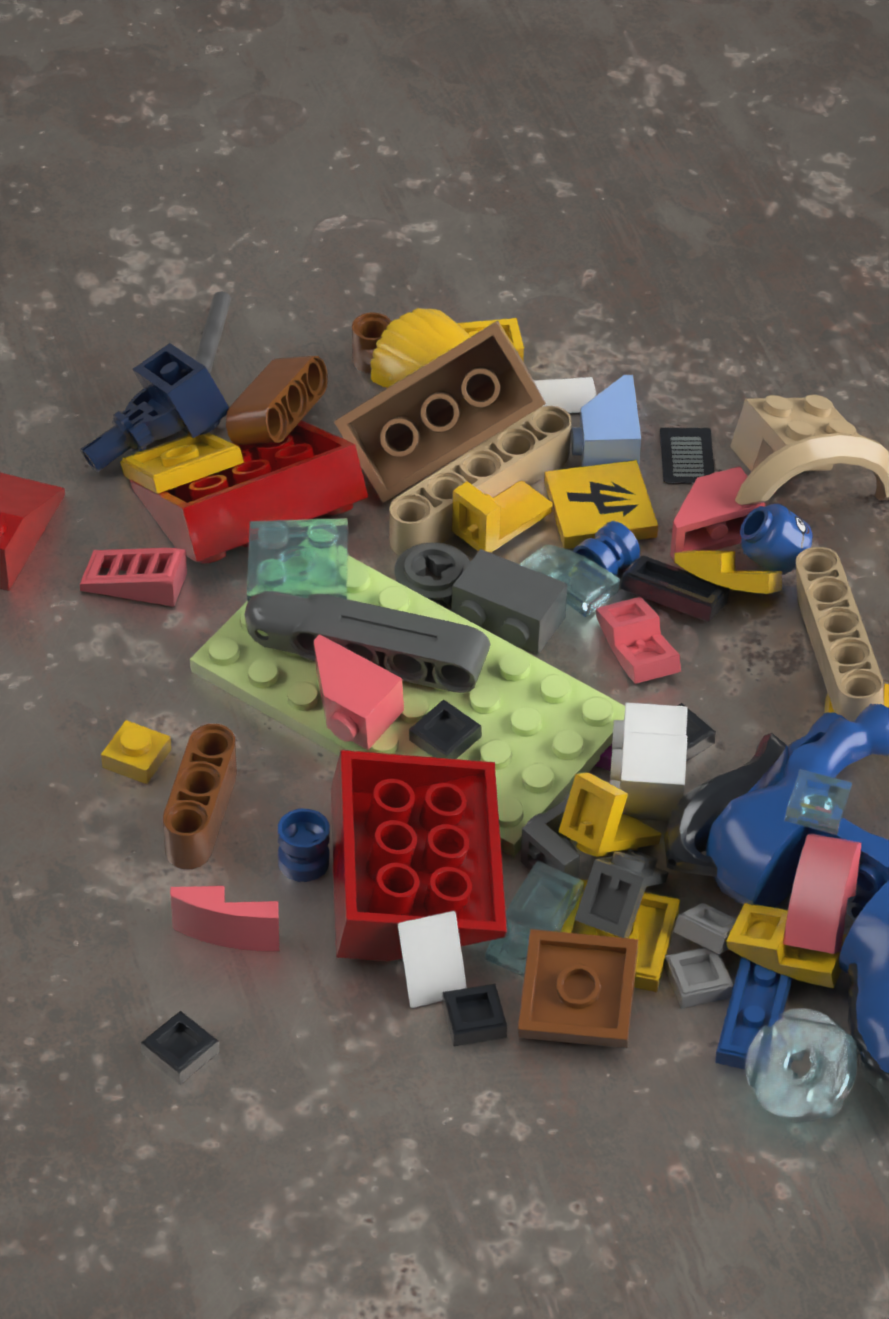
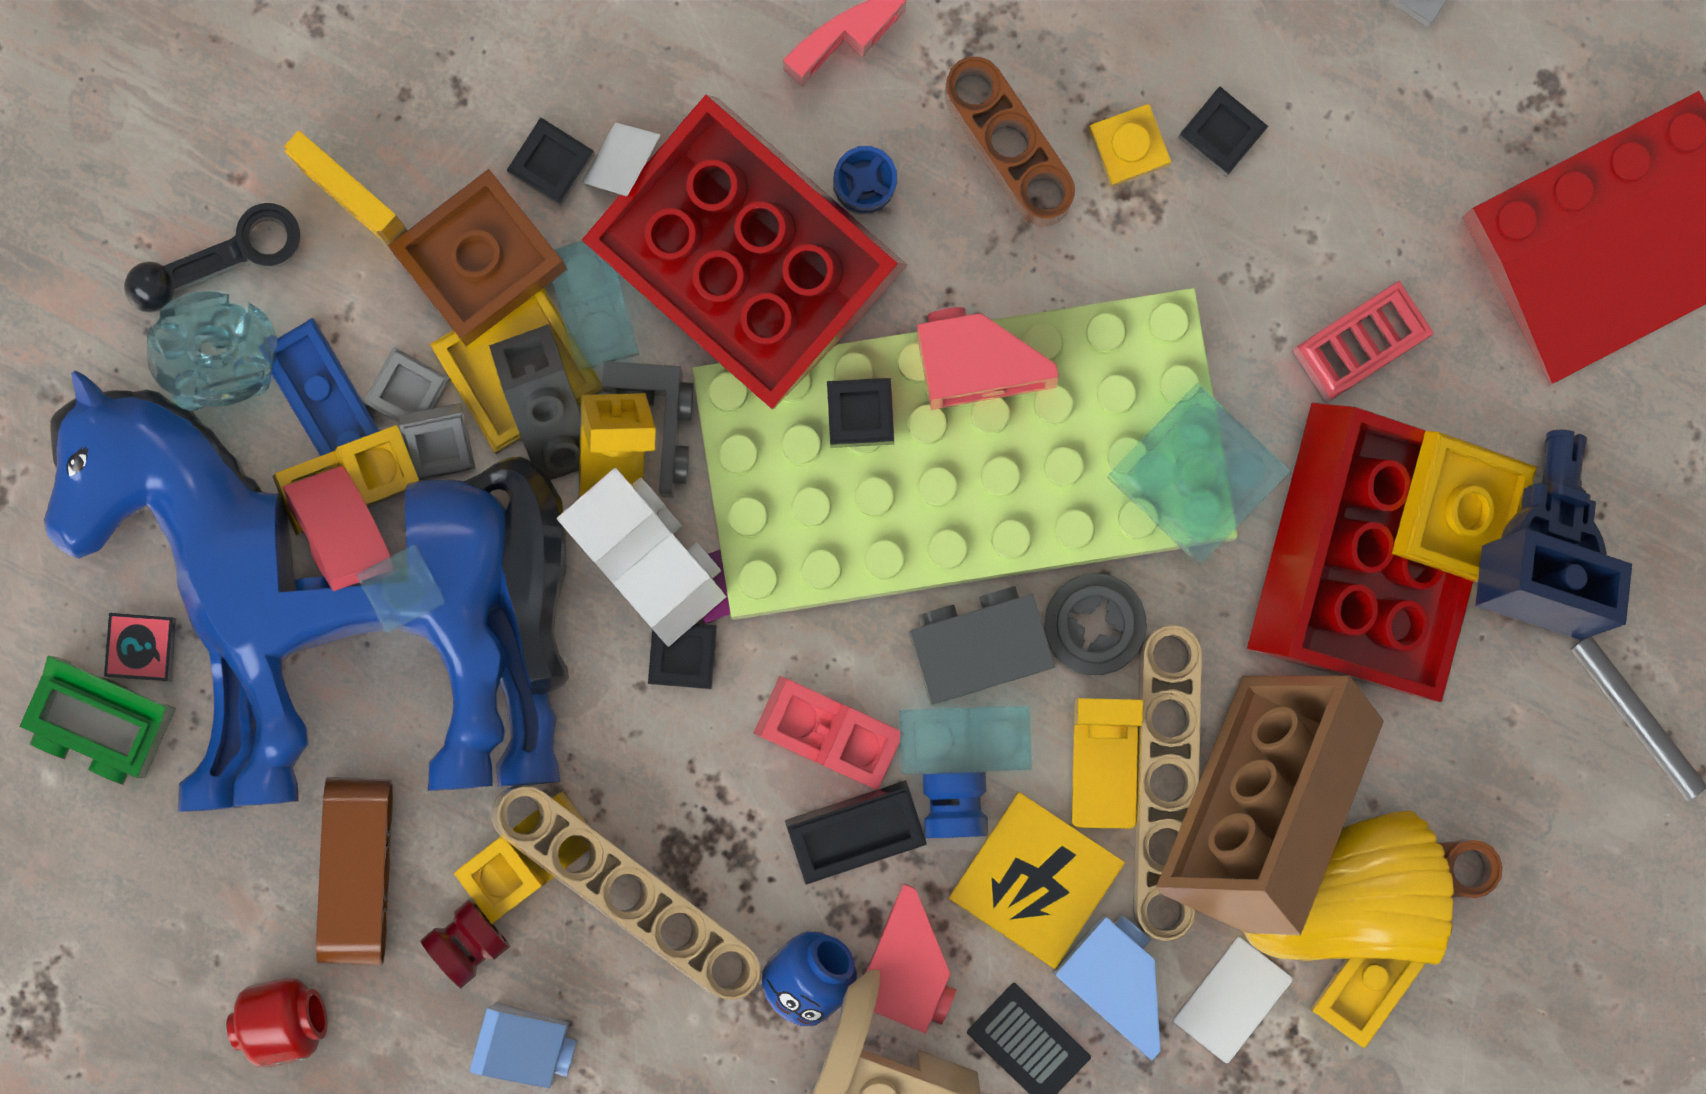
camera: 130 degrees right, 40 degrees up
dark orange beam [226,356,328,445] -> none
dark grey piece [244,591,491,693] -> none
yellow slope [675,550,782,594] -> none
none -> black piece [124,203,300,312]
none -> yellow tile [284,130,407,246]
none -> black tile [1178,86,1268,177]

